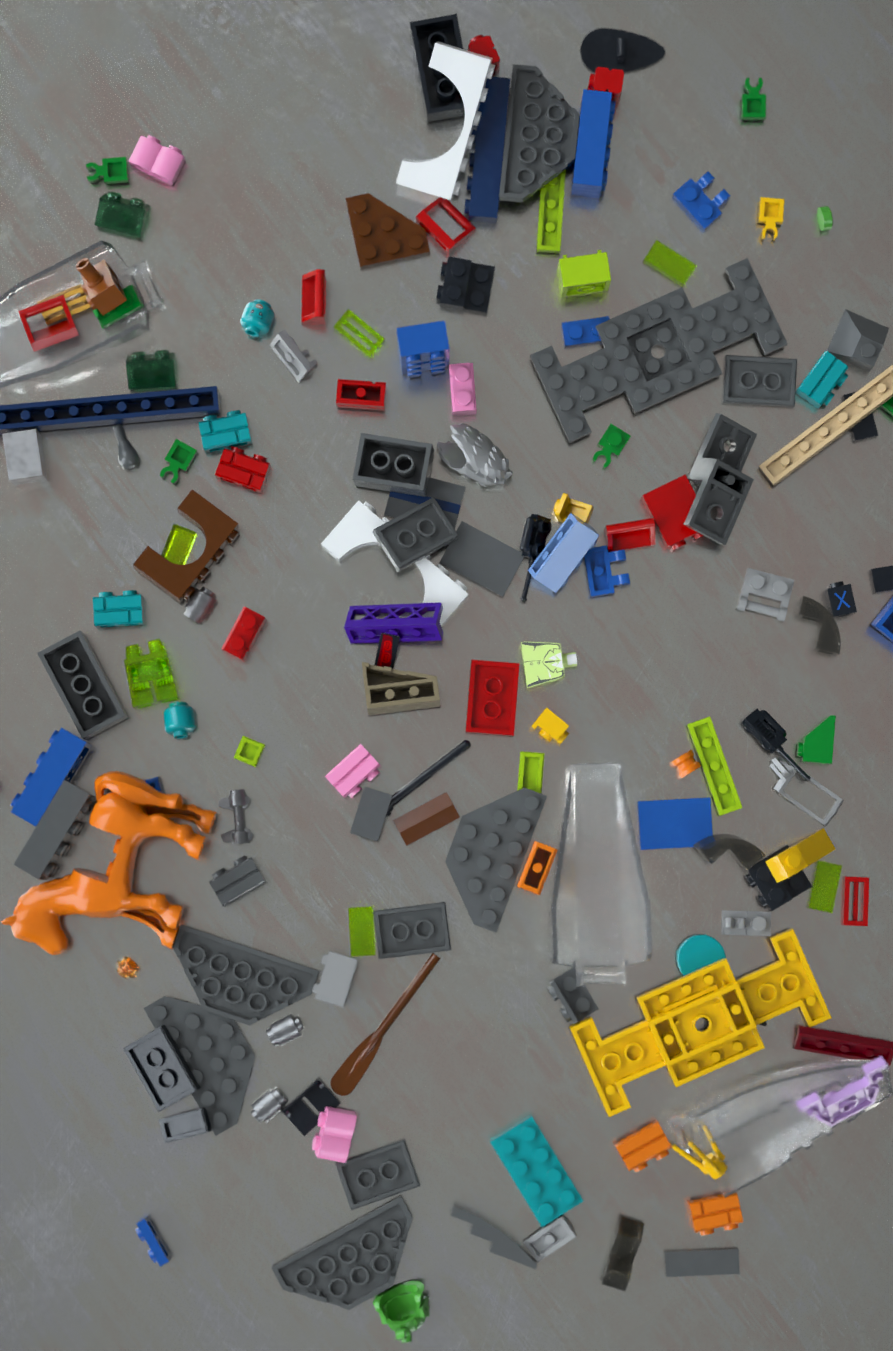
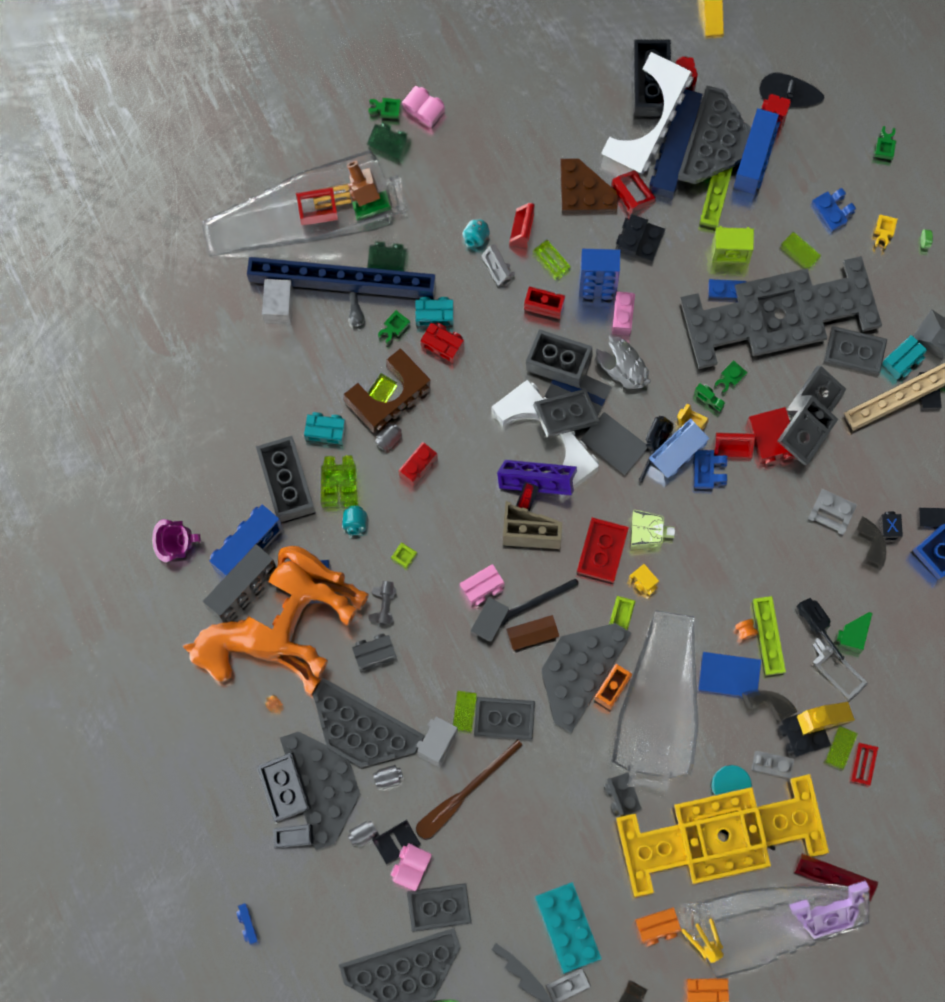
camera: 15 degrees right, 10 degrees down
none -> green plate [694,383,725,412]

